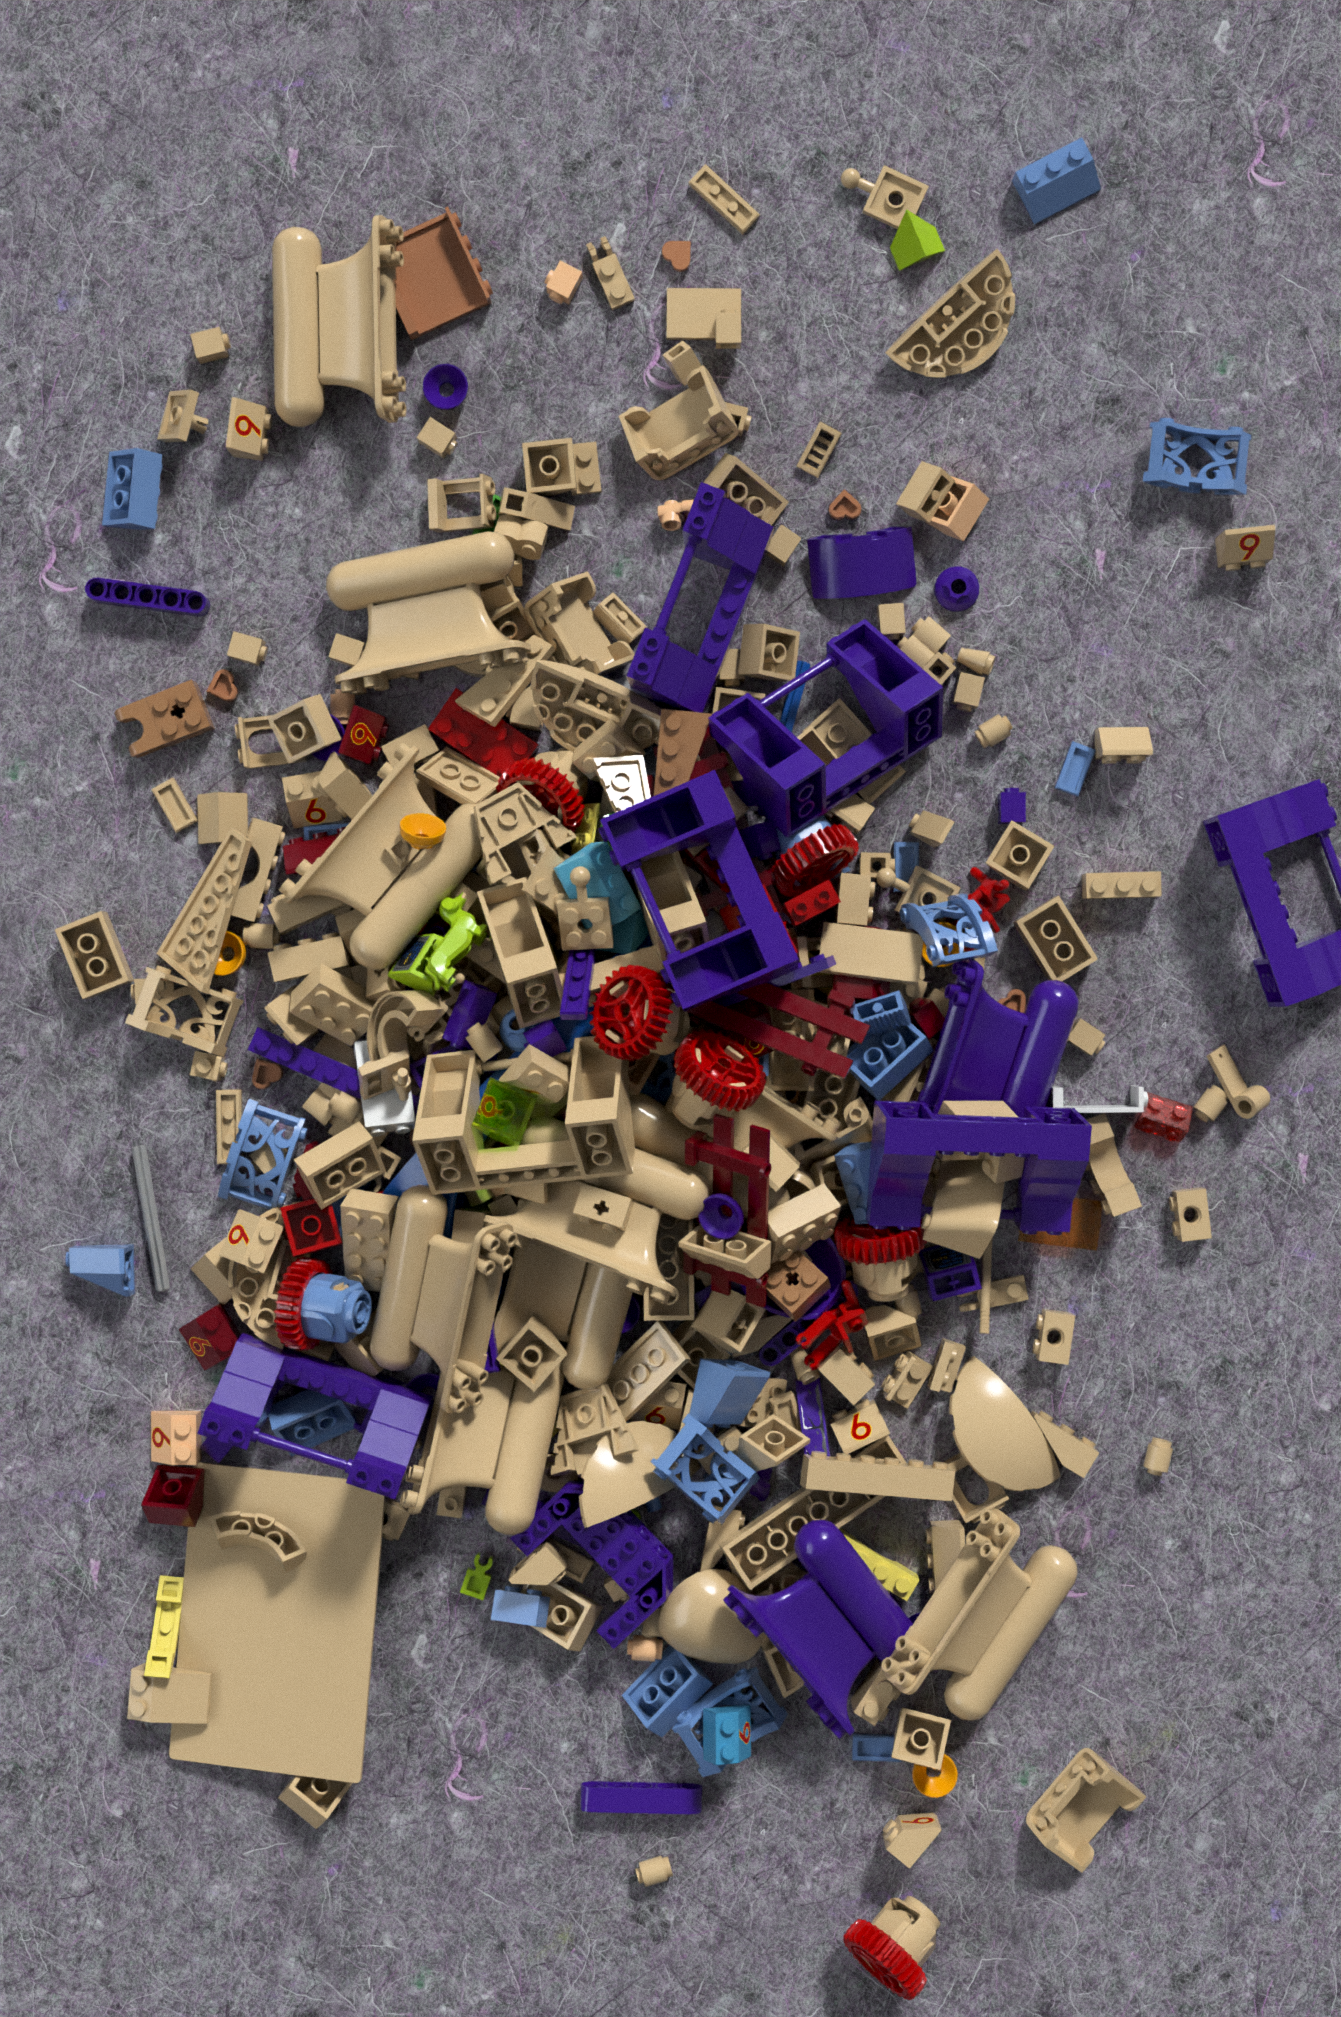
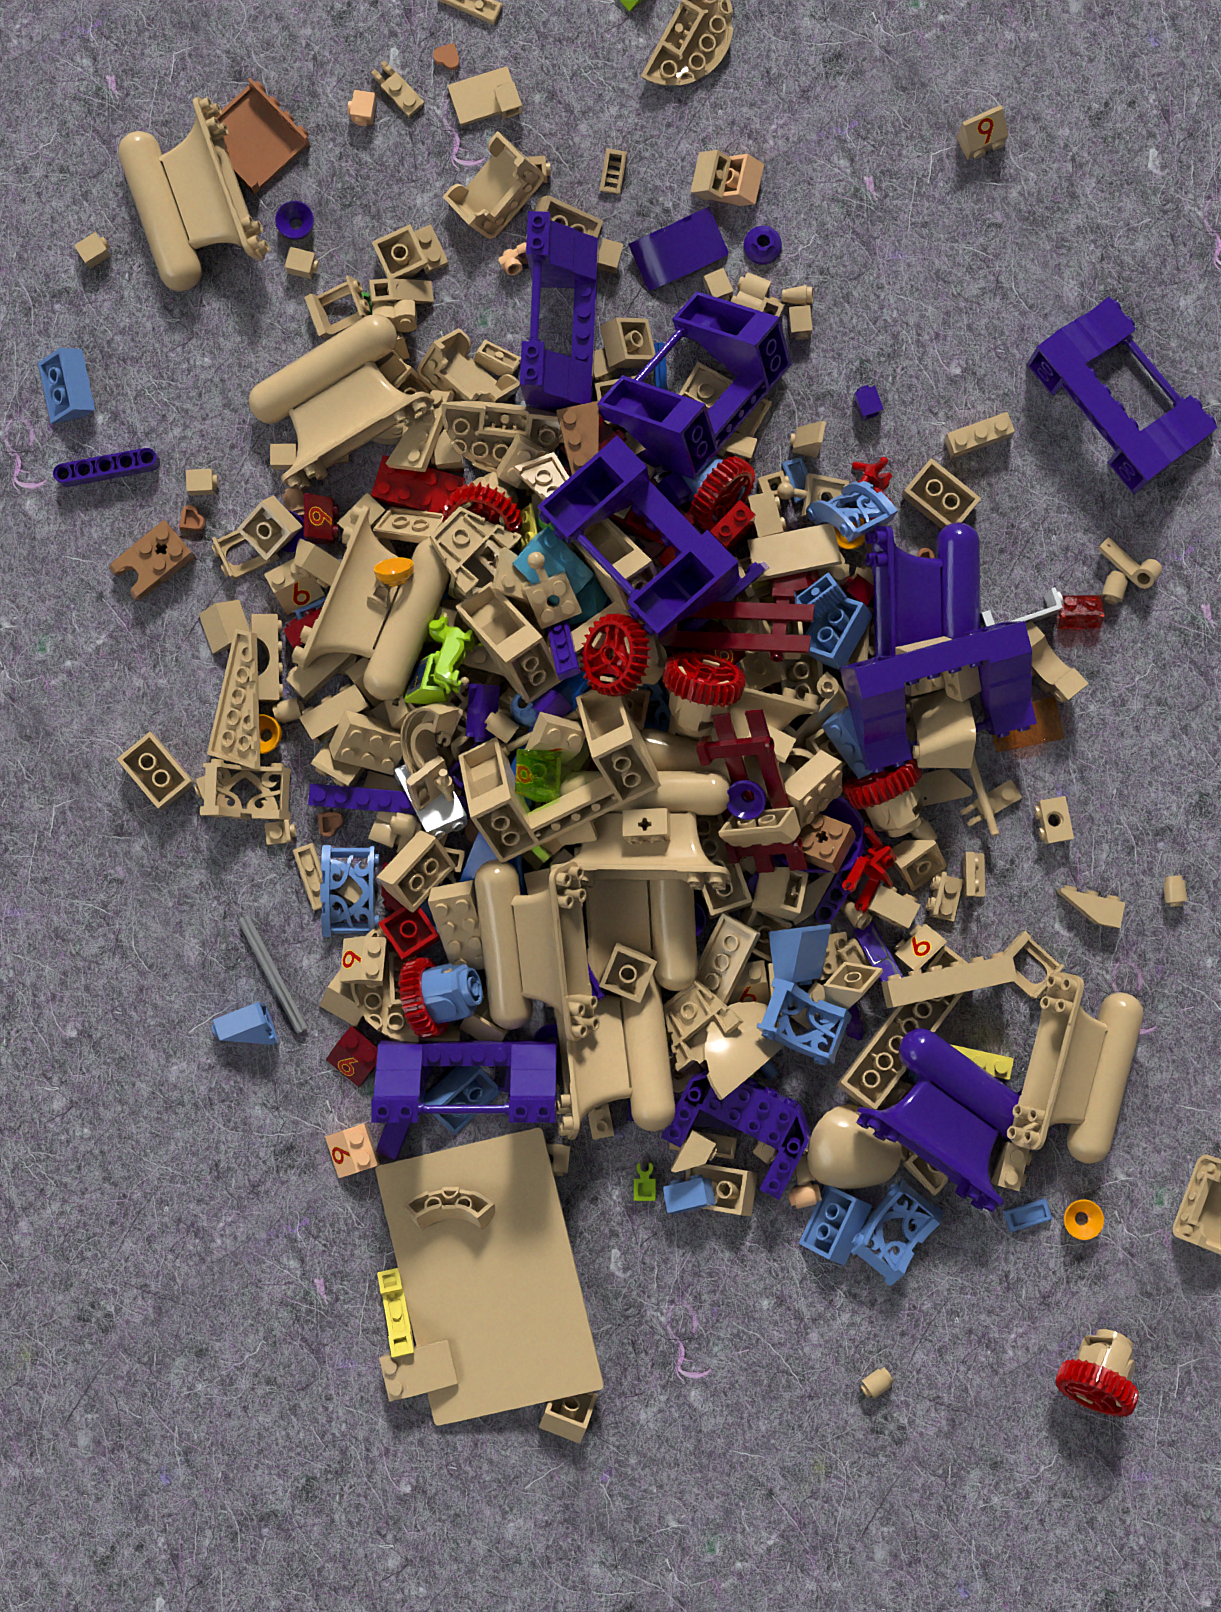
camera: 20 degrees left, 5 degrees down
dark red slope [141,1465,205,1527] -> none
tan tile [151,777,198,833] -> none
tan tile [157,390,208,442] -> none
tan slope [226,397,272,461] -> none
dark purple beam [580,1781,702,1814] -> none
tan brick [662,341,702,386] -> none
tan slope [699,1501,746,1572] -> none
dark azure slope [703,1704,751,1765] -> none
nougat tile [829,489,861,521] -> none
tan slope [882,1812,942,1869] -> none
tan slope [891,1707,951,1770] -> none
dark purple slope [918,1245,982,1301] -> none
tan slope [926,1520,965,1594] -> none
tan brick [949,1356,1061,1491] -> none
tan brick [974,714,1013,748] -> none
tan slope [986,820,1054,891] -> none
medium blue tile [1054,741,1096,797] -> none
tan brick [1068,1018,1105,1056] -> none
tan slope [1095,727,1153,764] -> none
medium blue fence [1143,418,1251,495] -> none
tan brick [1169,1187,1212,1242] -> none

